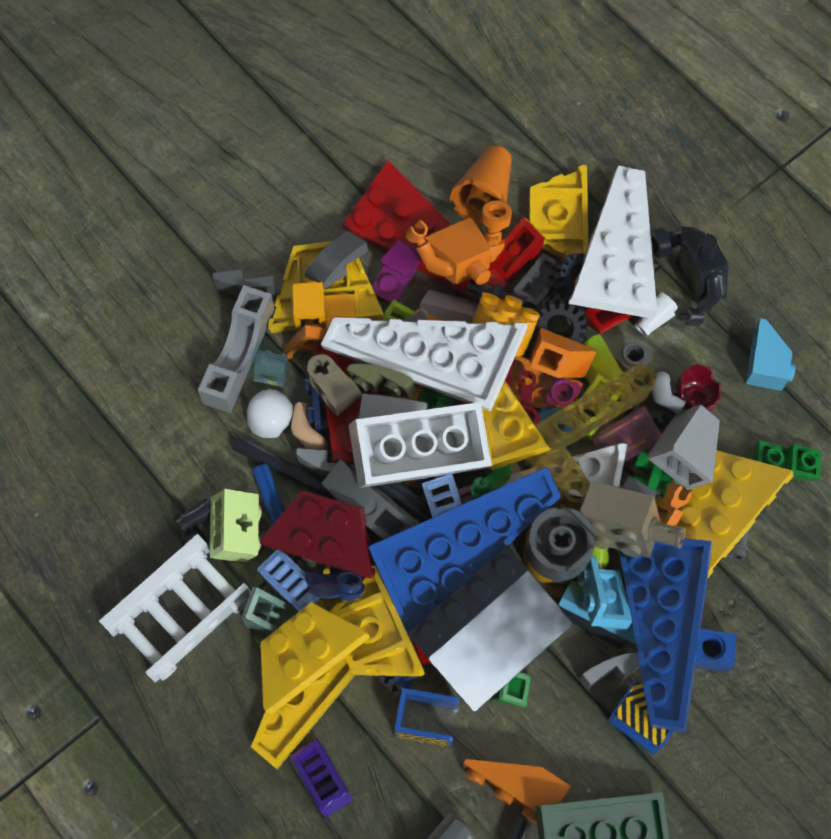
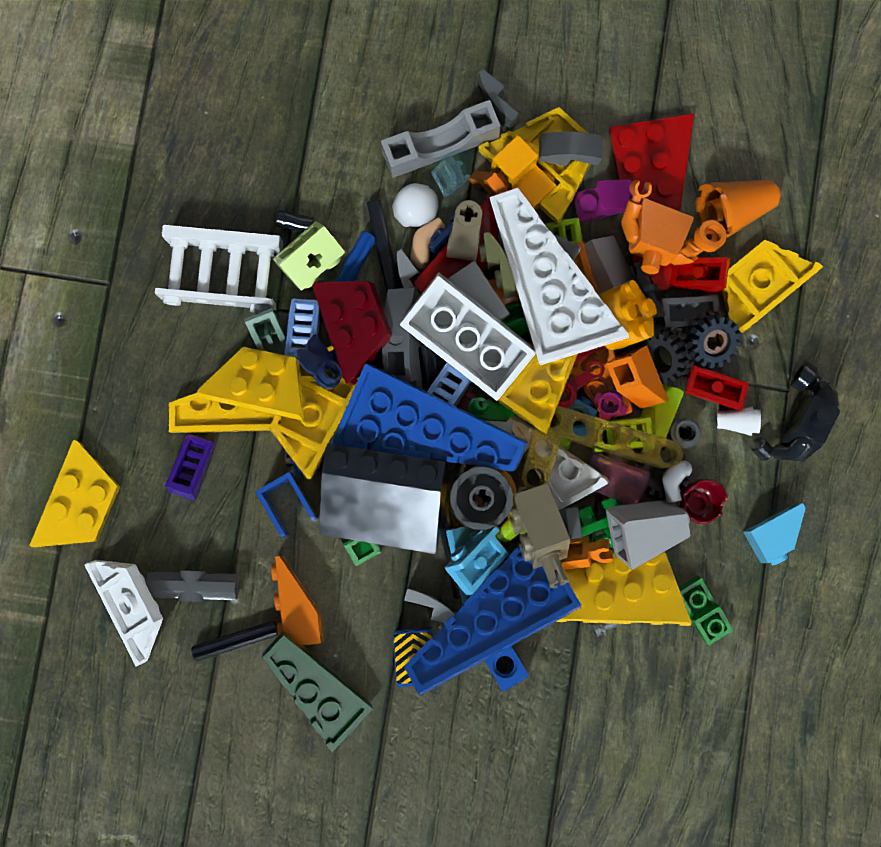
camera: 50 degrees right, 15 degrees up
white wing [568,166,657,319] -> none

